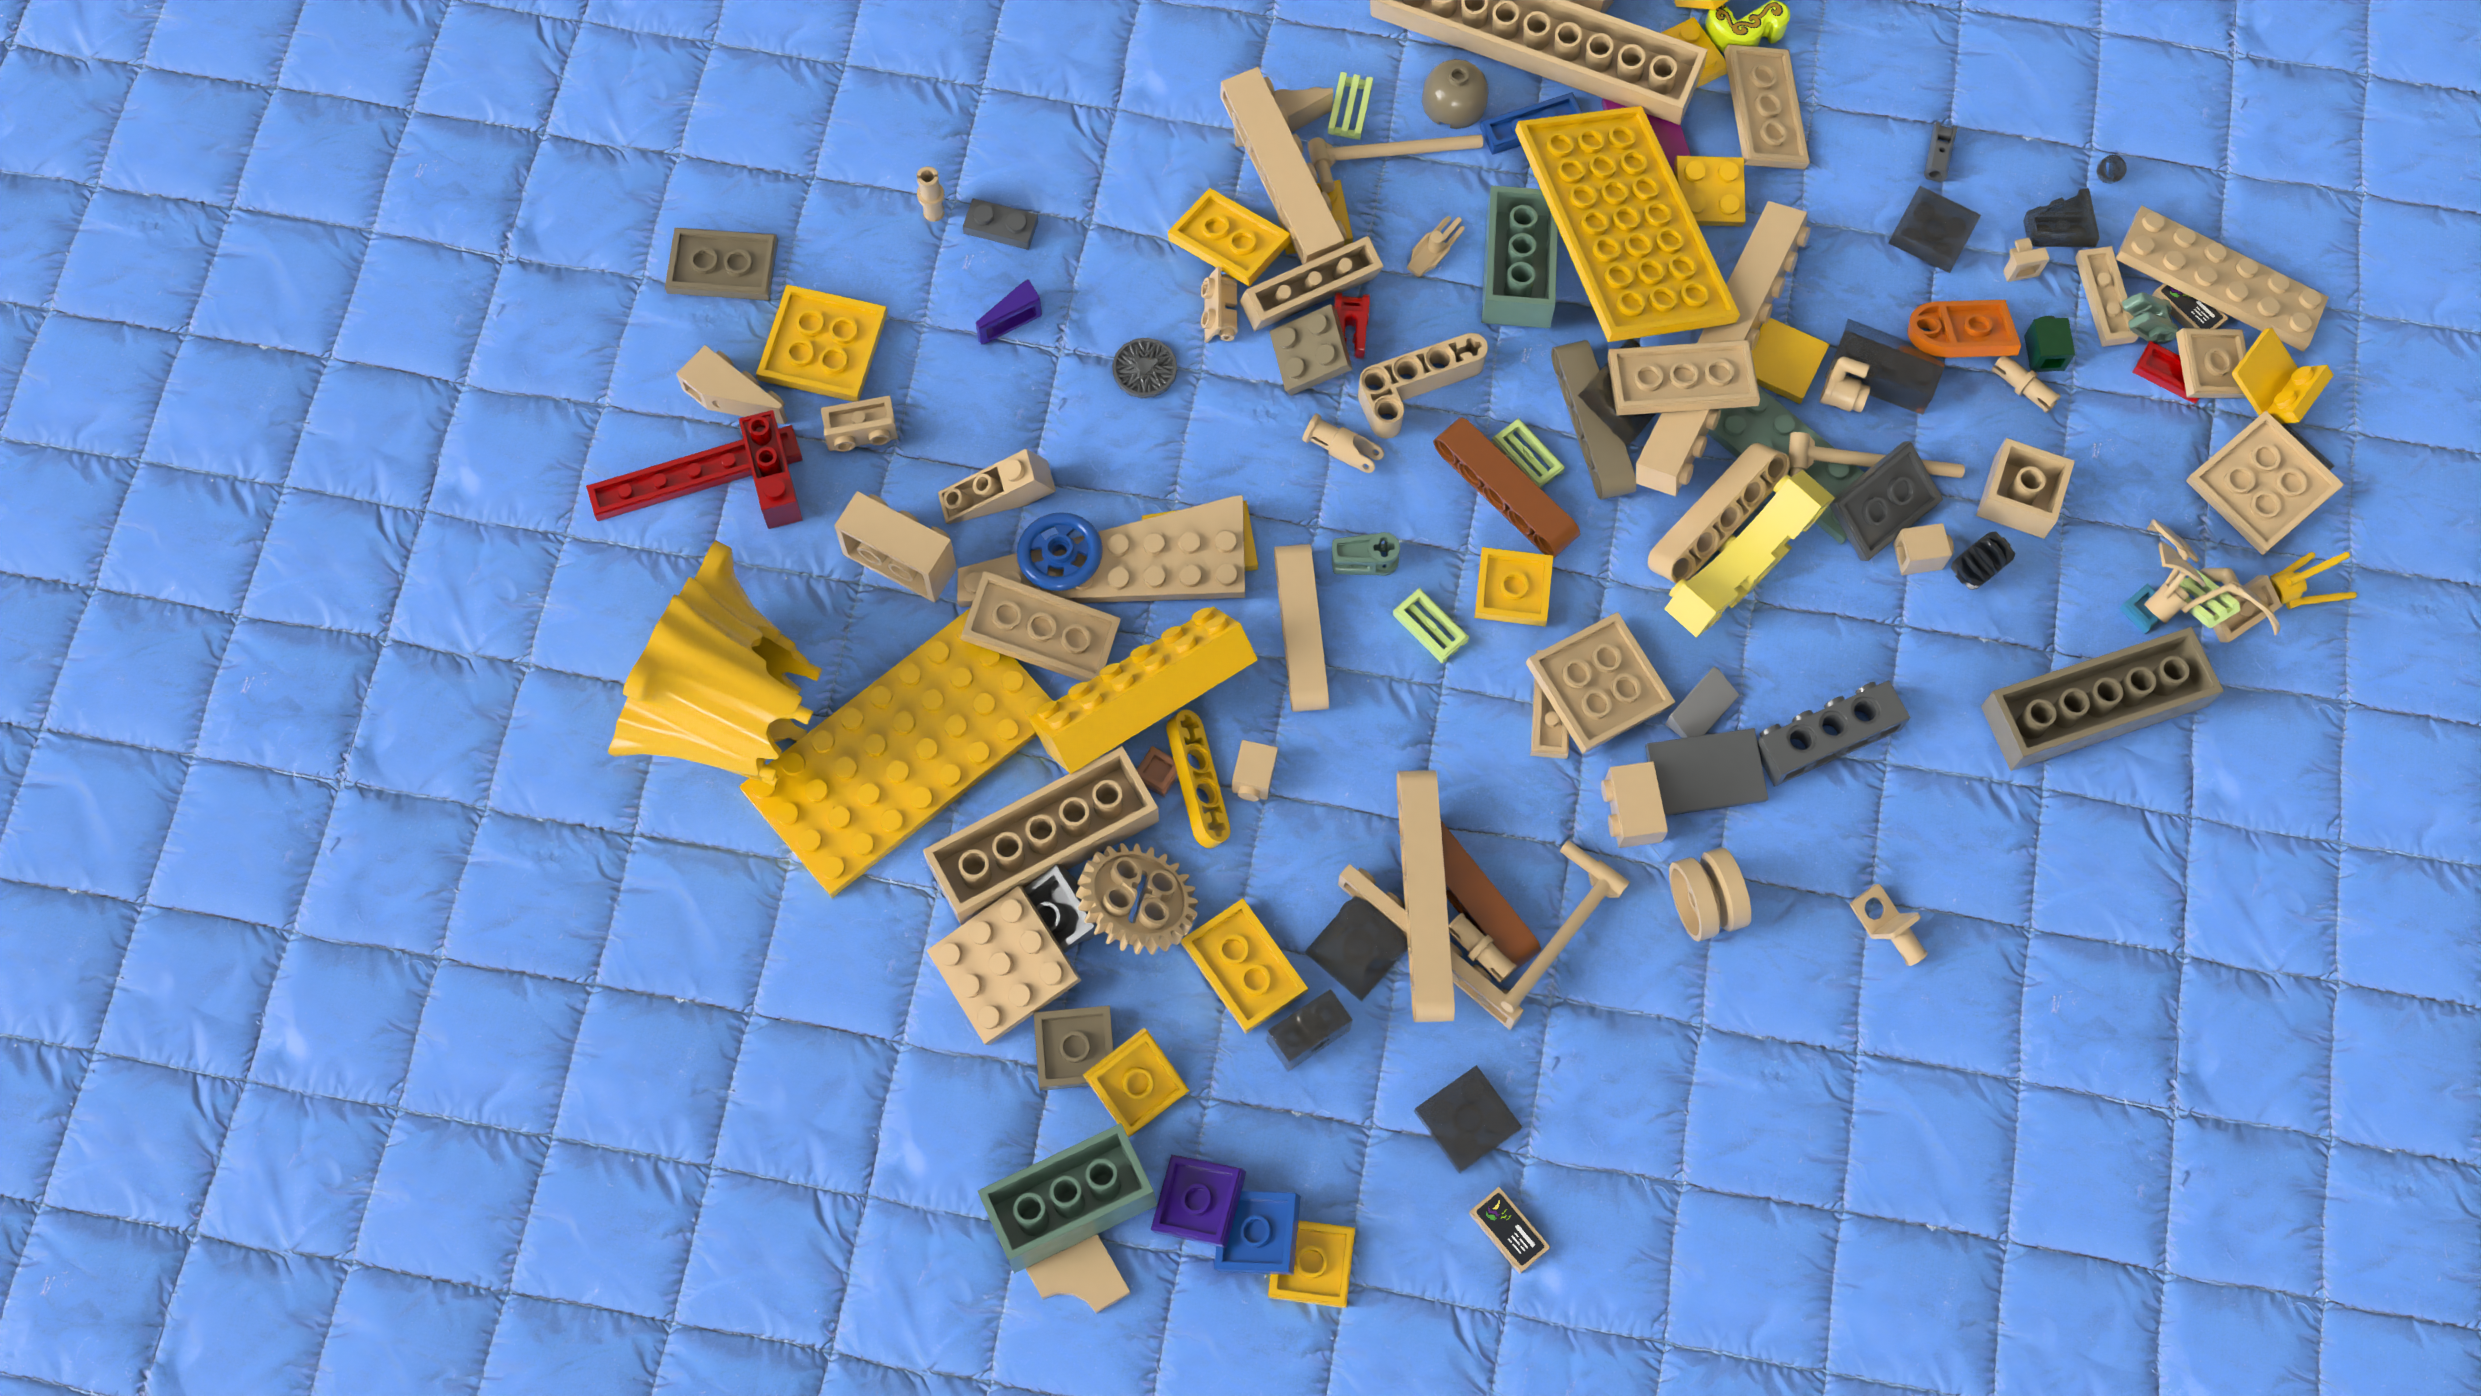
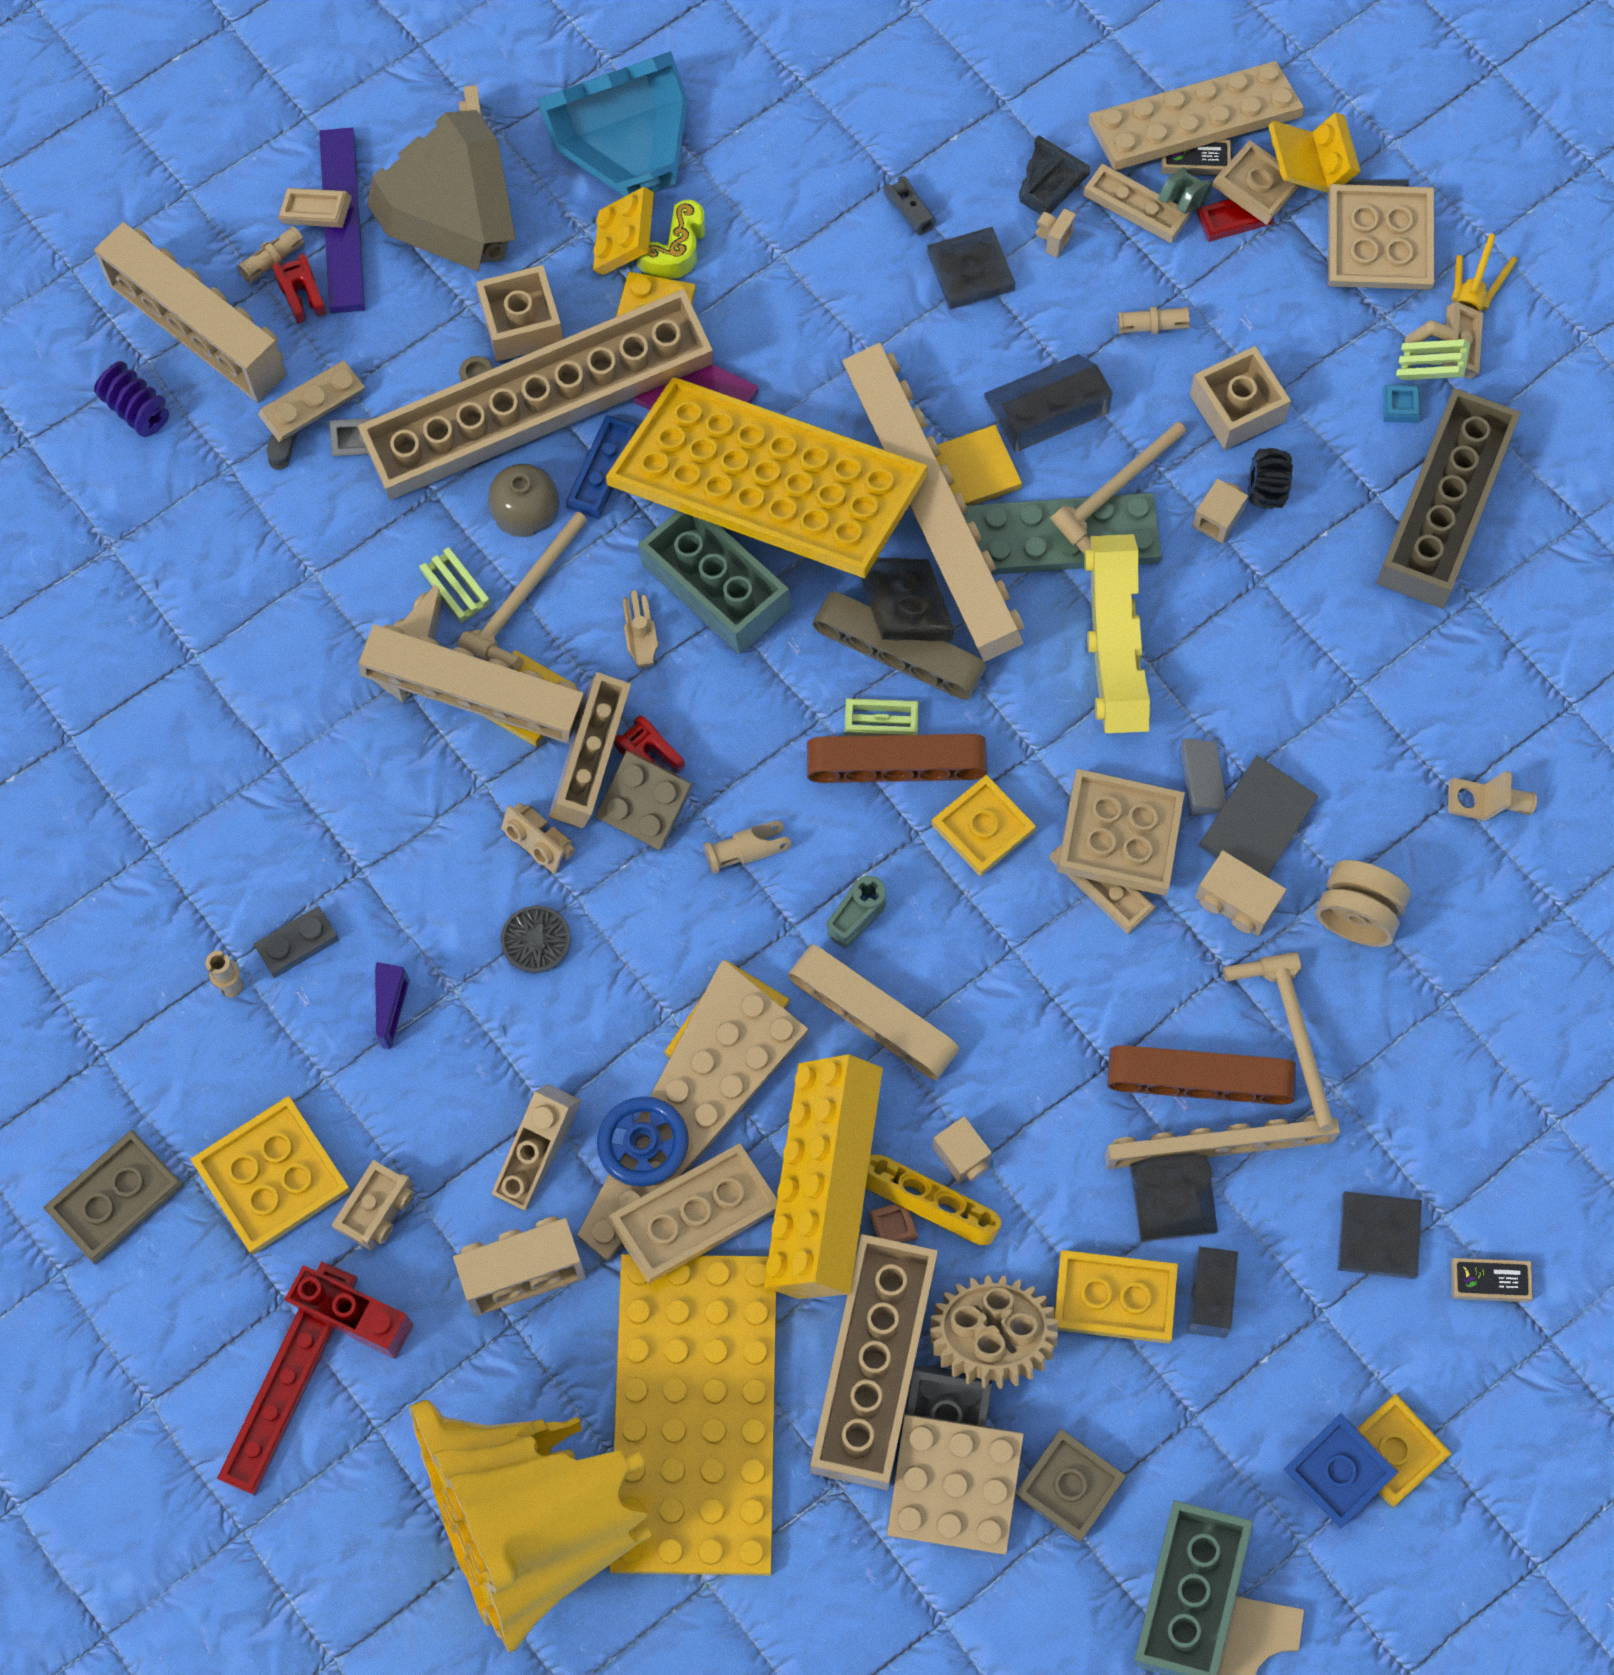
camera: 45 degrees left, 0 degrees up
tan slope [676,345,788,424] -> none
yellow tile [1083,1028,1190,1138] -> none
dark purple tile [1151,1154,1246,1248] -> none
yellow plate [1168,188,1291,287] -> none
tan beam [1358,333,1488,439] -> none
yellowish green tile [1393,588,1469,664] -> none
tan beam [1397,770,1455,1023] -> none
tan pin [1449,913,1517,983] -> none
tan tile [1607,340,1760,416] -> none
tan beam [1648,443,1790,583] -> none
yellow plate [1674,156,1746,227] -> none
tan tile [1724,44,1810,170] -> none
dark grey brick [1757,680,1911,787] -> none
tan piece [1819,357,1871,413] -> none
dark grey tile [1829,441,1943,561] -> none
orange tile [1907,300,2021,358] -> none
dark green brick [2024,316,2075,372] -> none
clear smoke hinge [2096,155,2127,184] -> none
tan plant [2144,519,2280,635] -> none

